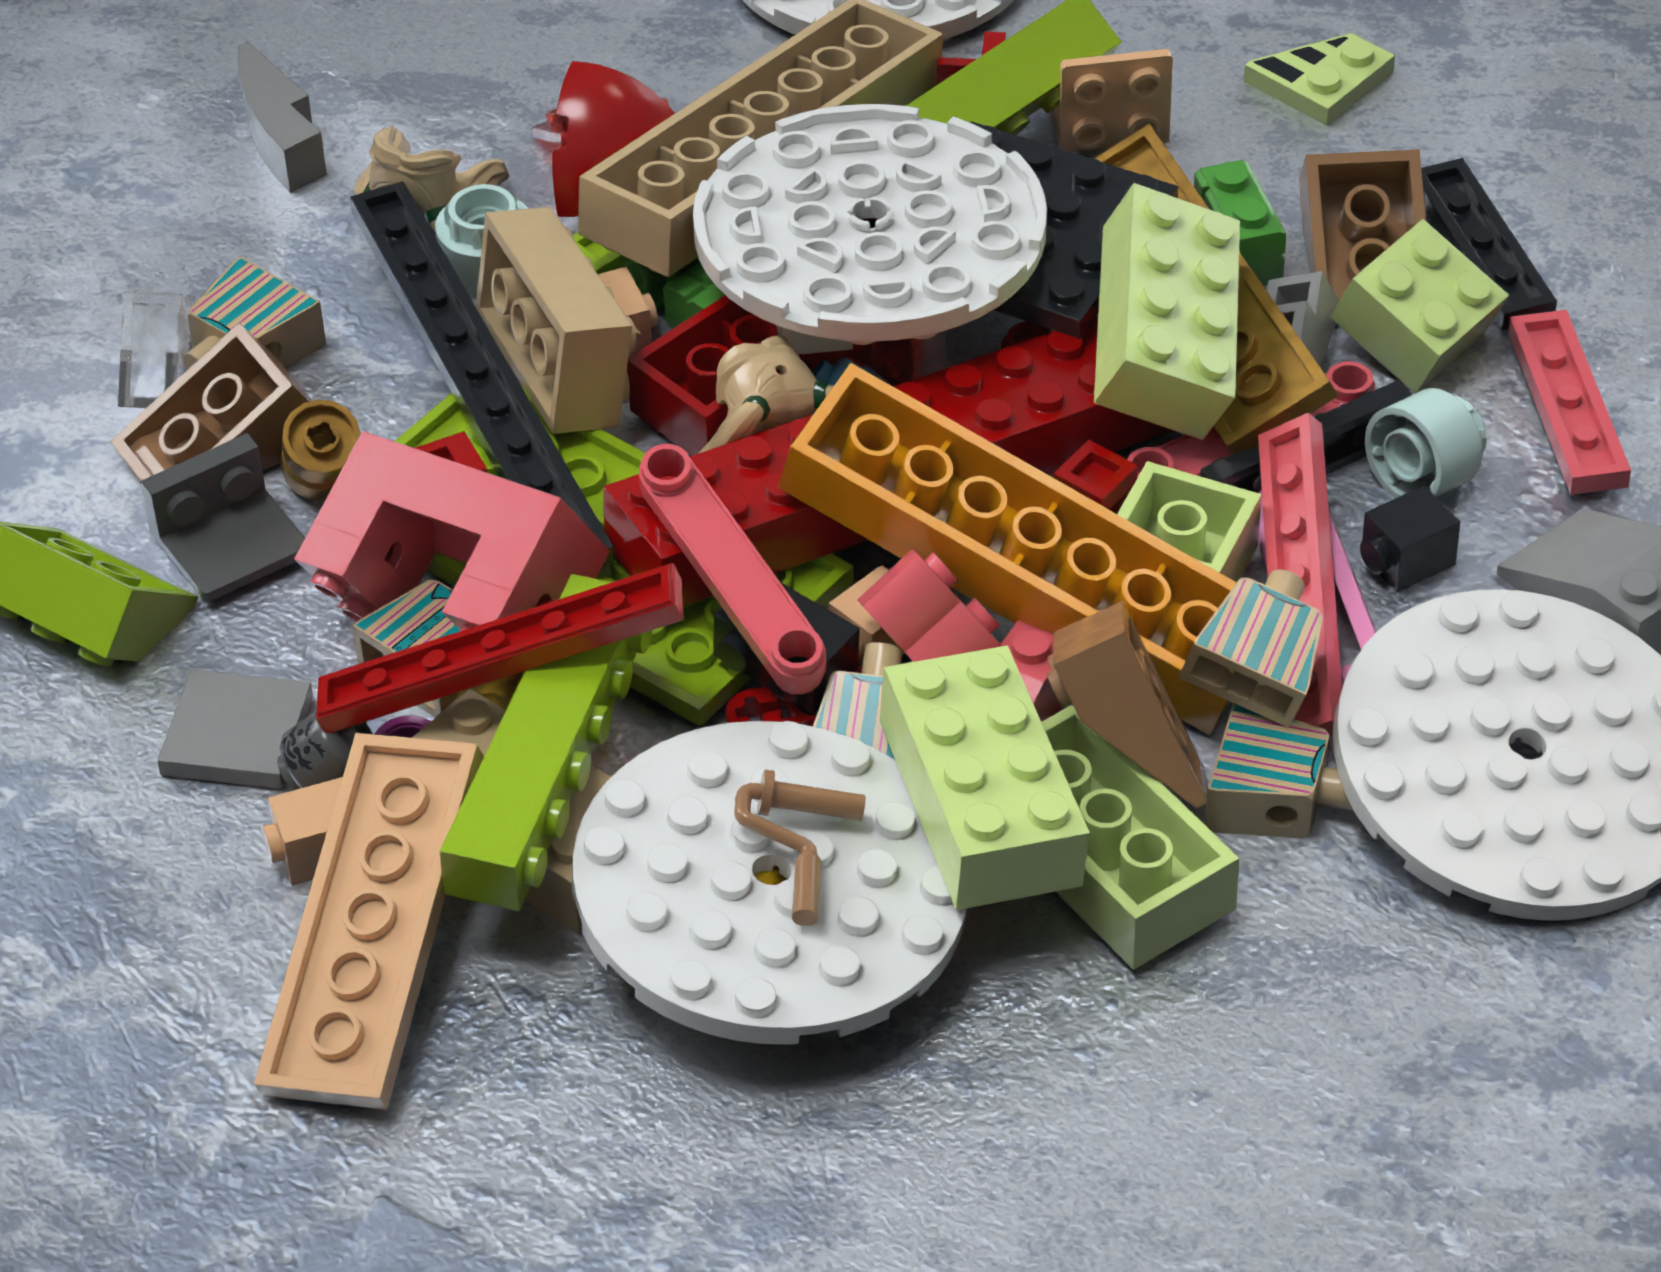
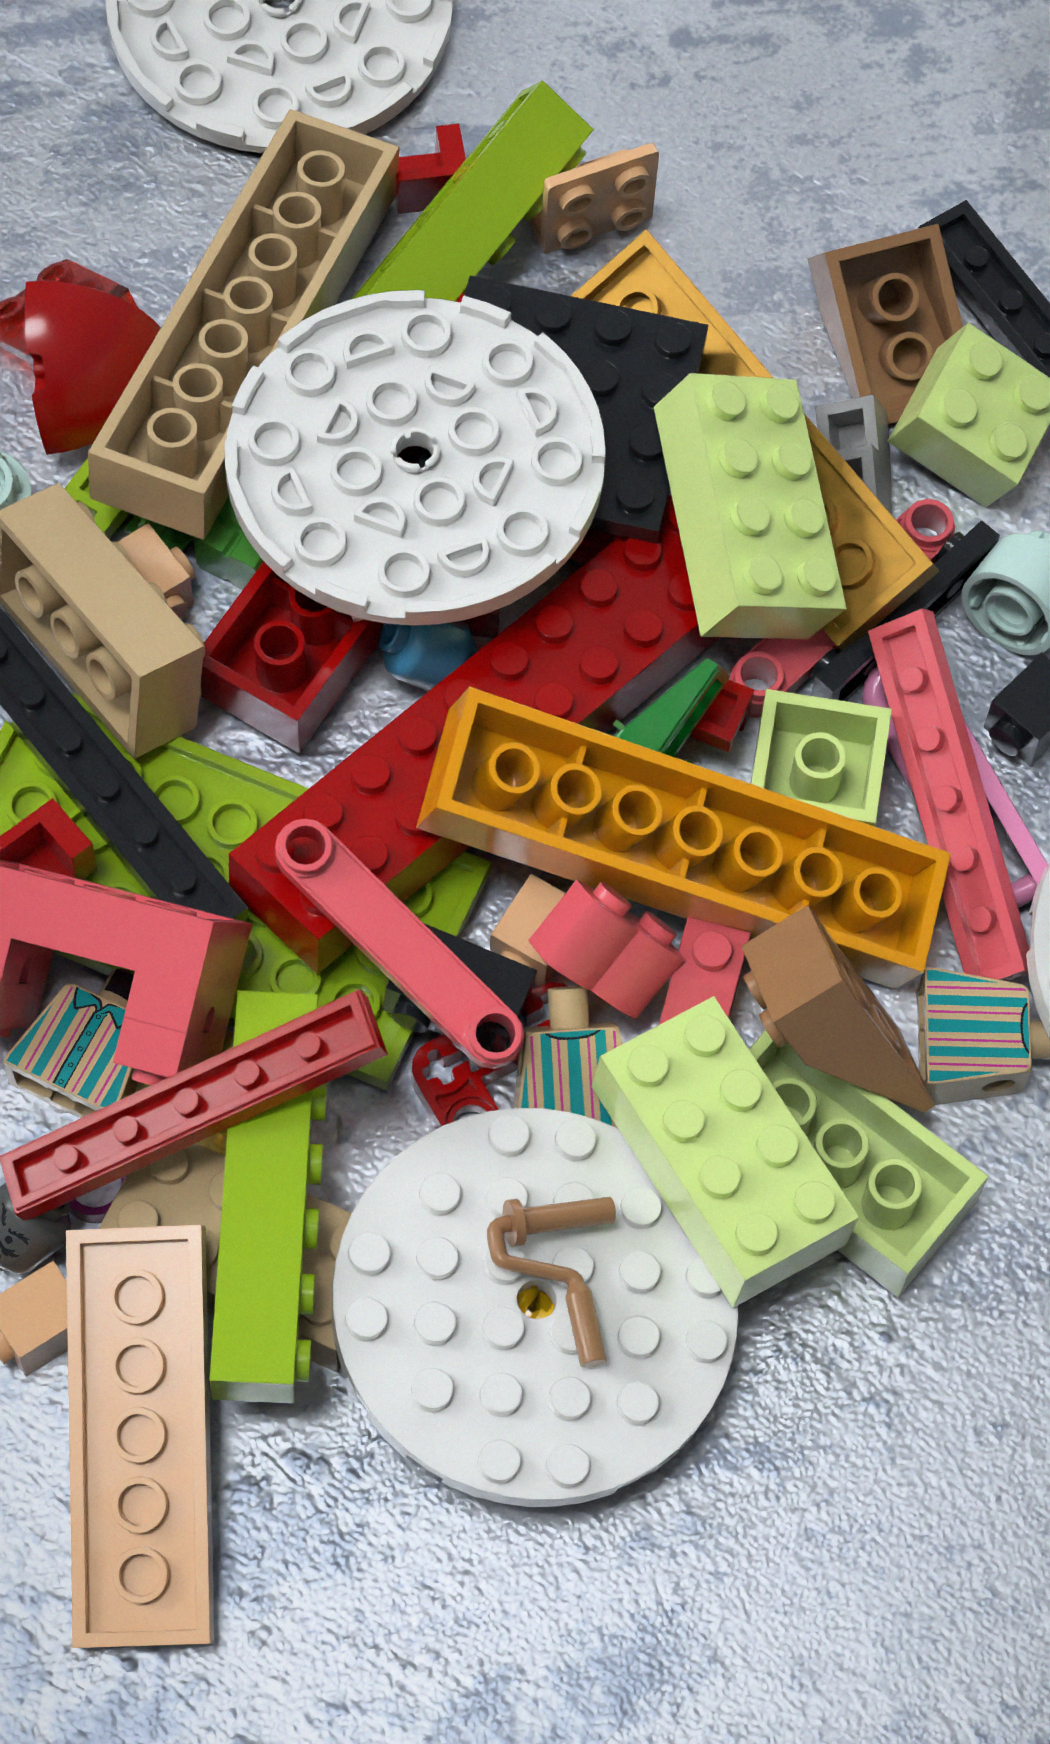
camera: 20 degrees left, 20 degrees up
tan hair [699,336,834,453] -> none
tan torso [1178,569,1323,728] -> none
bright green brick [1194,159,1286,286] -> none
yellowish green wing [1244,33,1395,126] -> none
none -> green slope [614,658,730,757]

